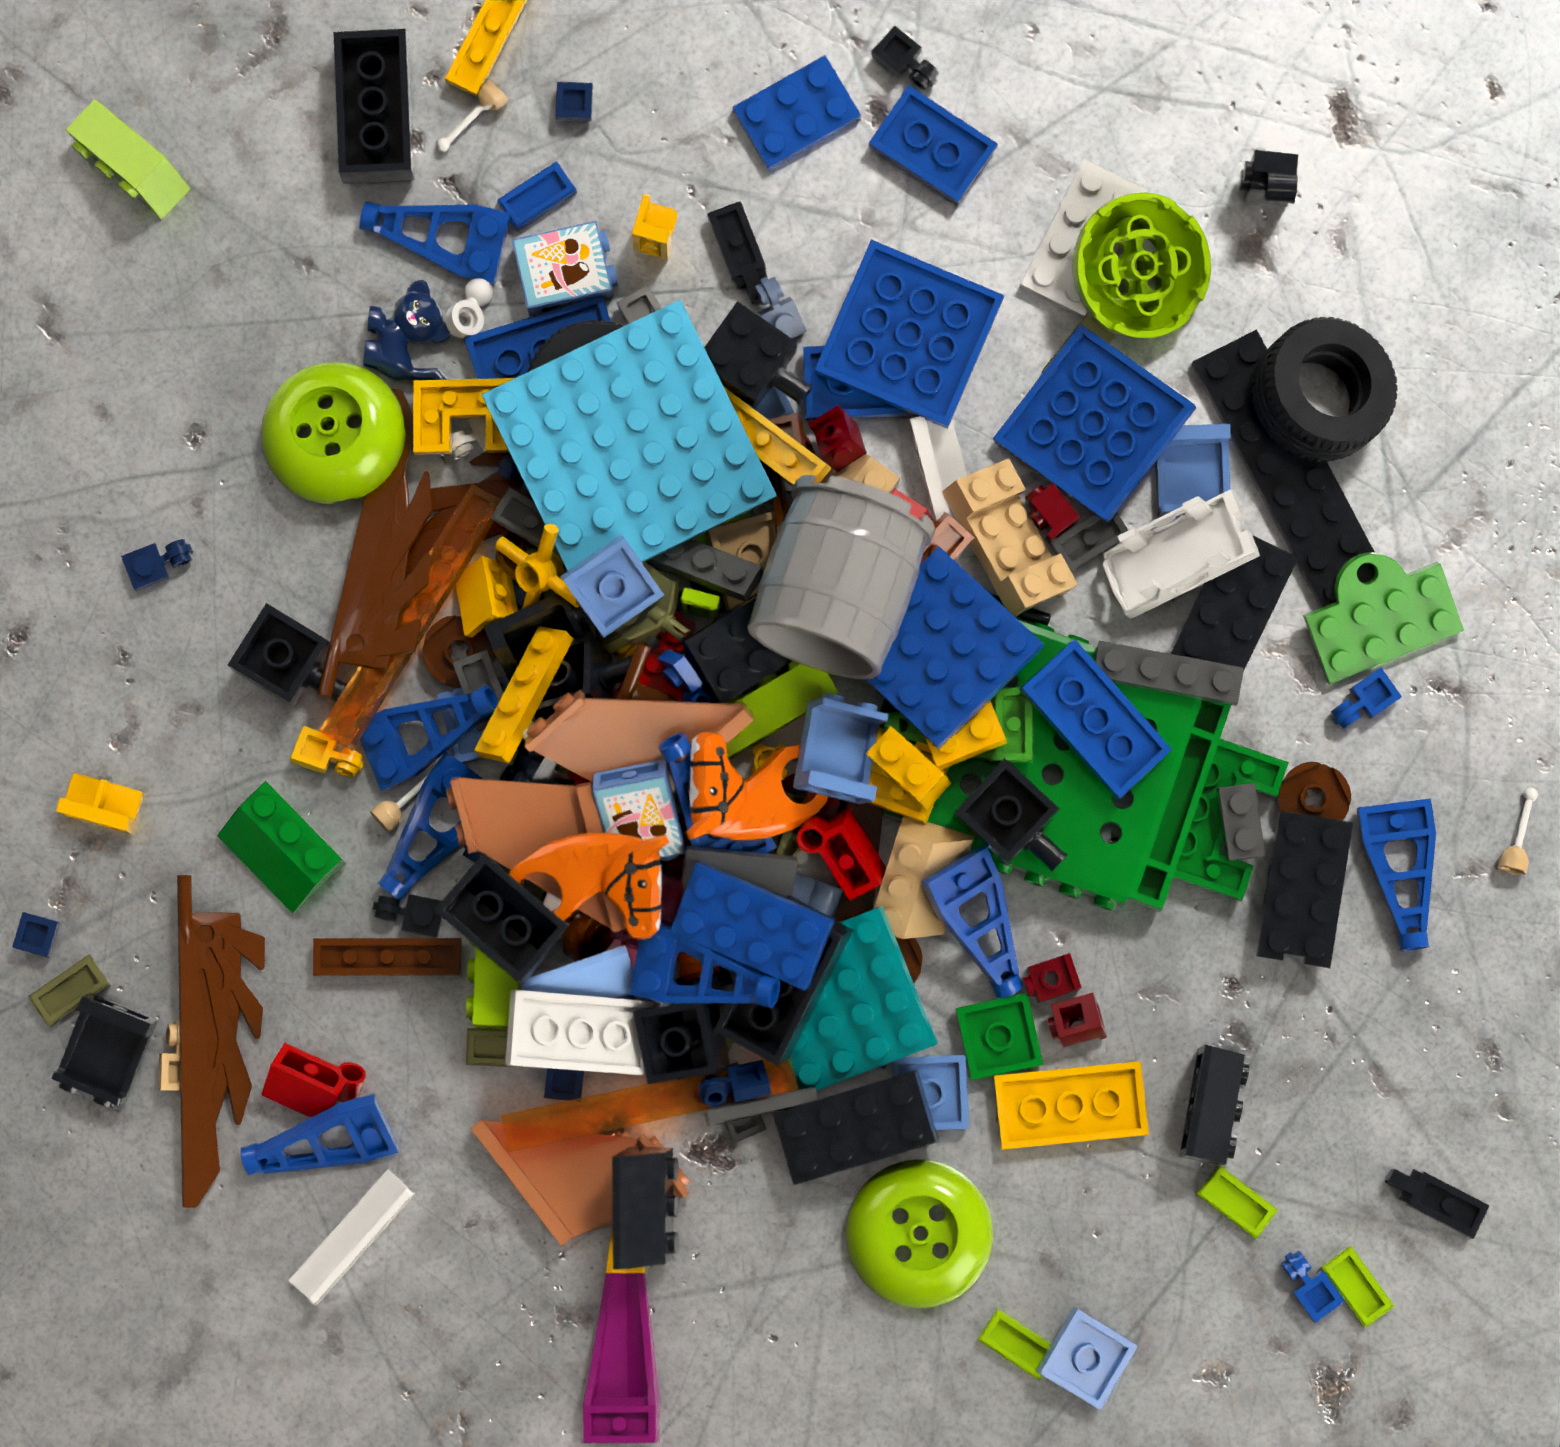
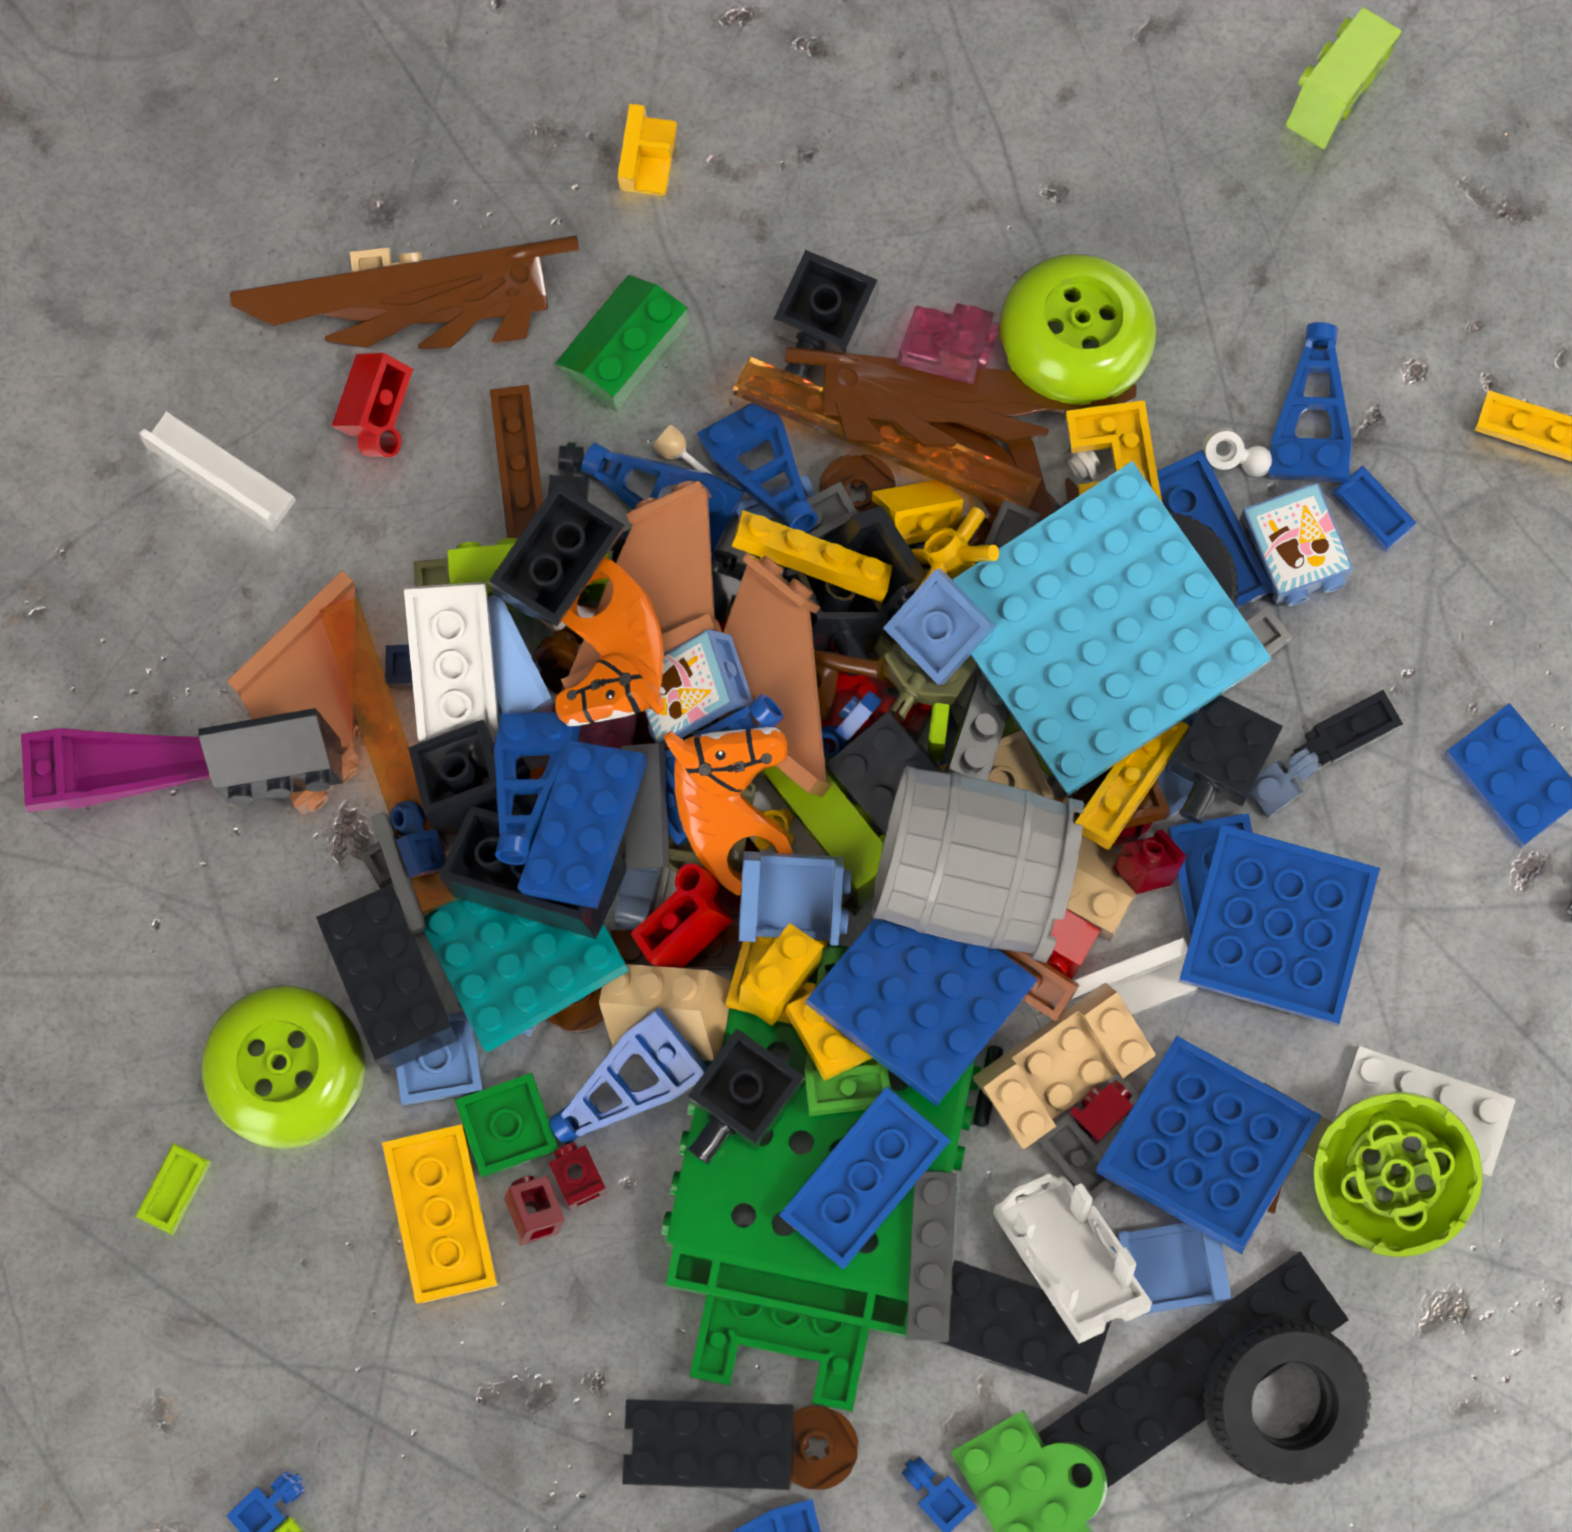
camera: 90 degrees right, 5 degrees down
dark blue plate [12,912,60,958] -> none
olive tile [28,954,111,1027] -> none
black panel [51,993,158,1108] -> none
dark blue plate [121,539,194,591] -> none
blue plate [240,1094,398,1176] -> none
yellow plate [290,726,364,778] -> none
black brick [333,29,415,183] -> none
dark blue animal [363,280,451,382] -> none
hinge [436,79,509,152] -> none
dark blue plate [555,82,593,122] -> none
yellow panel [632,194,678,260] -> none
blue plate [868,85,998,205] -> none
medium blue plate [1036,1307,1138,1410] -> none
black slope [1179,1045,1249,1165] -> none
lime tile [1196,1165,1278,1239] -> none
dark grey plate [1216,783,1265,862] -> none
black hinge [1239,150,1299,207] -> none
none -> clear pink plate [897,303,999,384]

